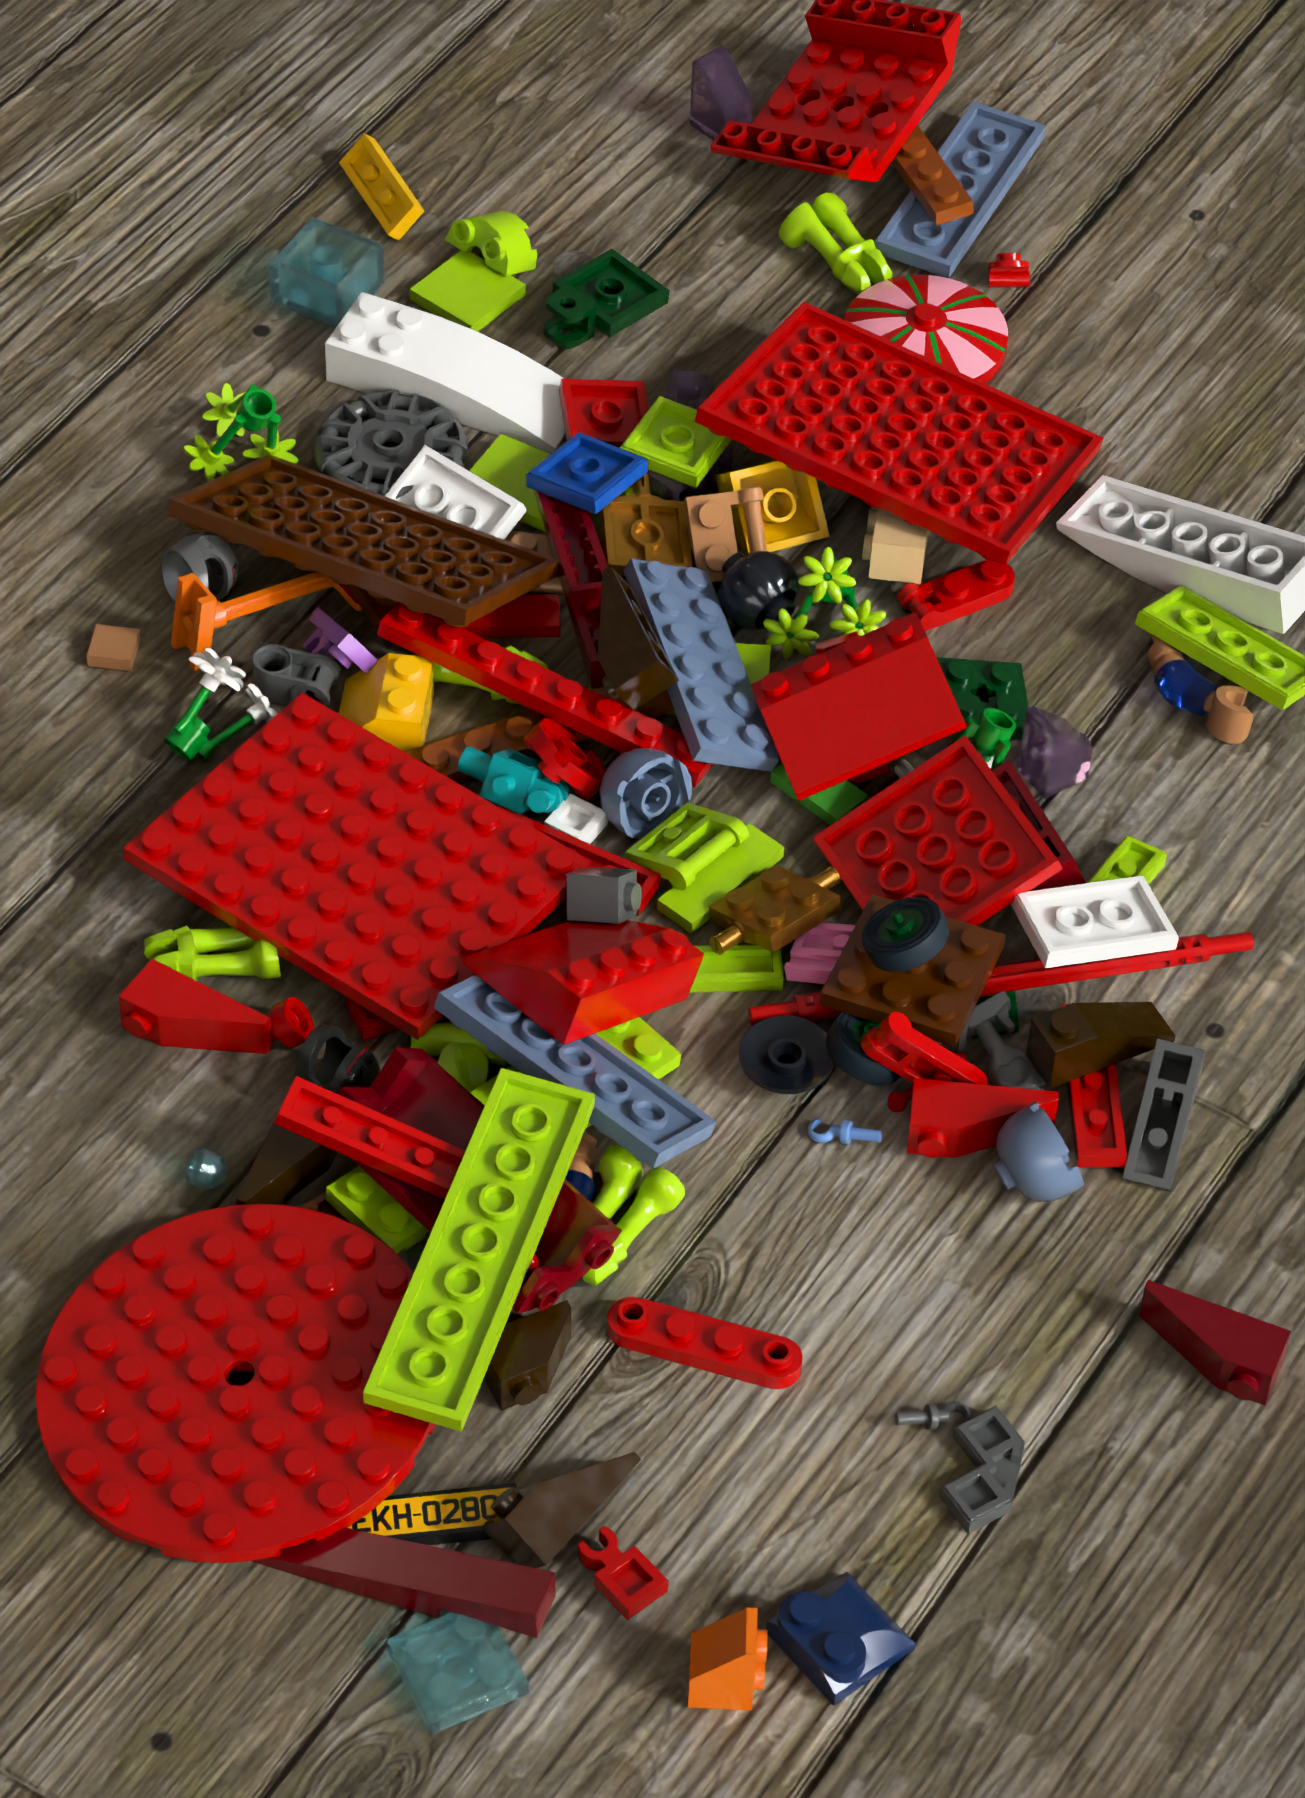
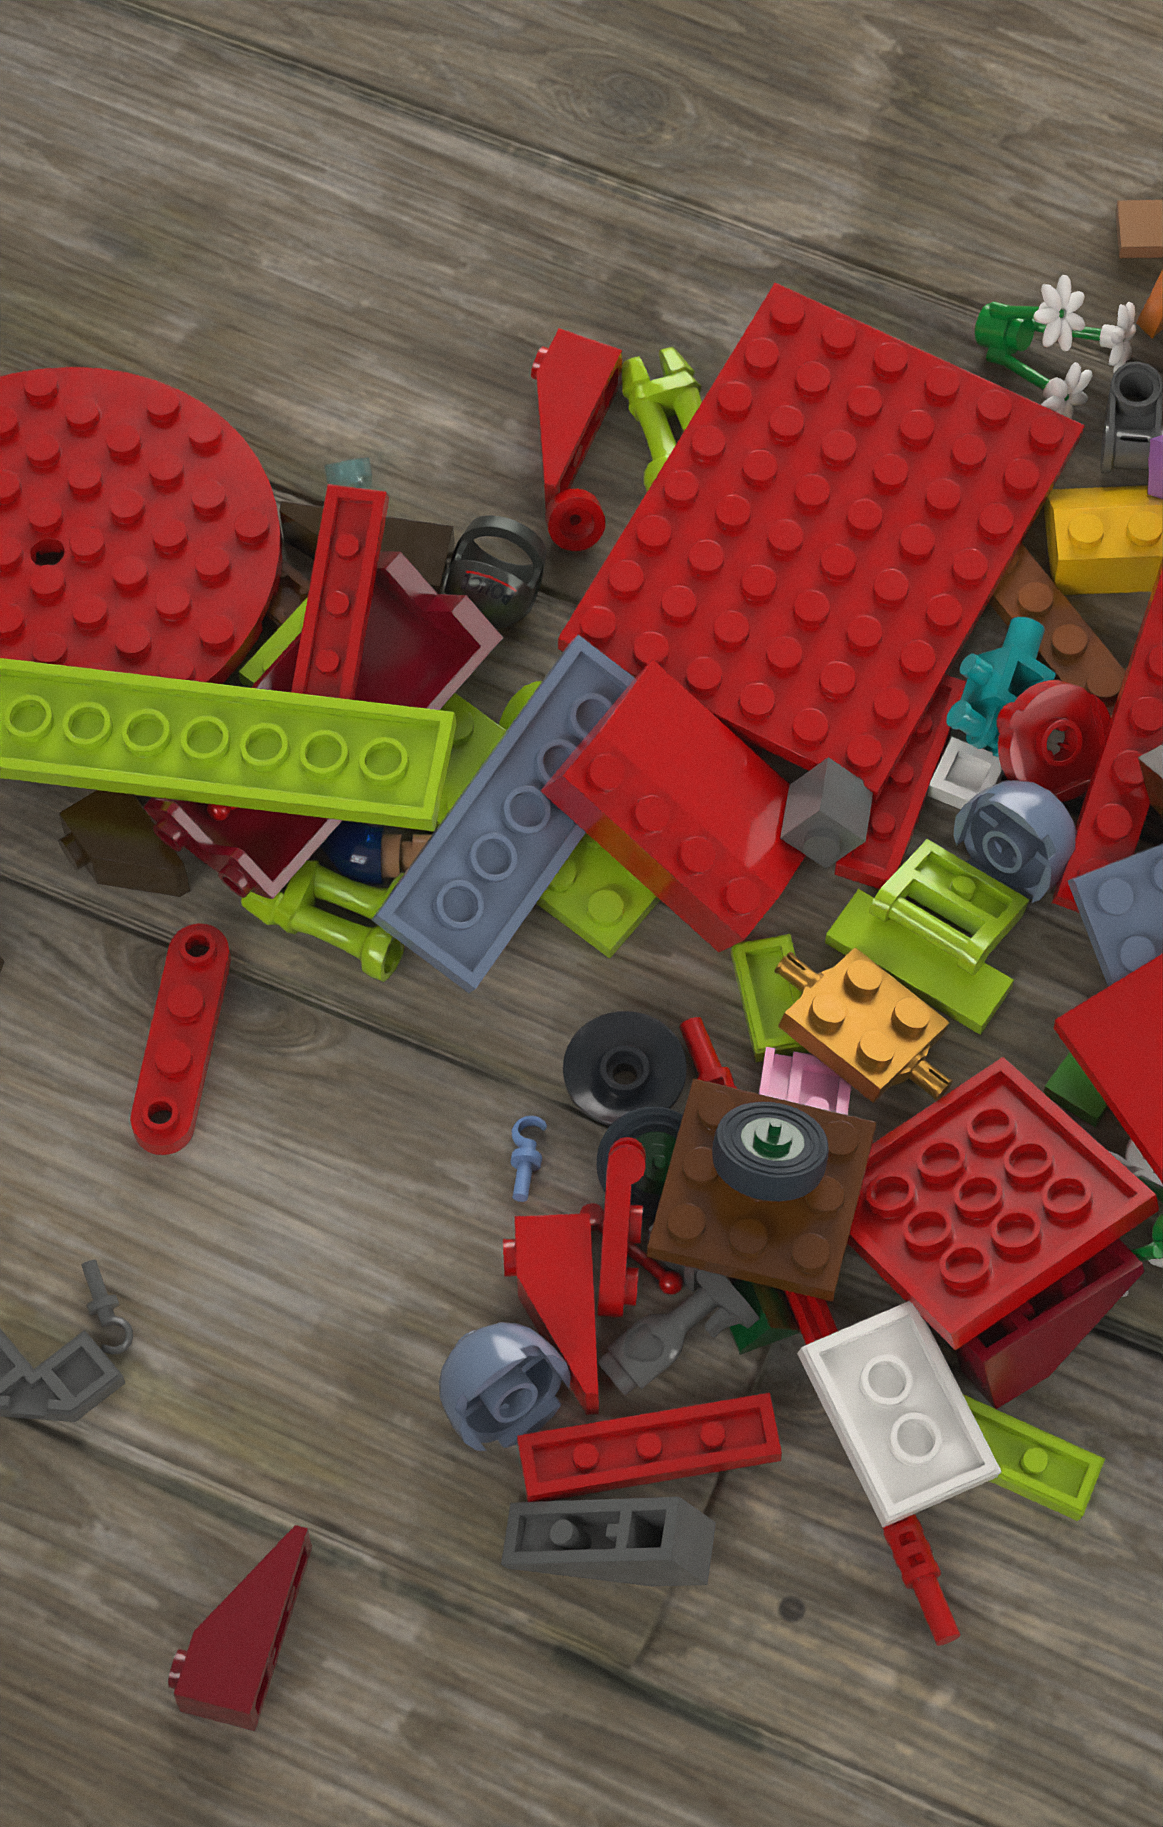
camera: 85 degrees right, 15 degrees up
dark brown slope [1026,1002,1176,1089] -> none

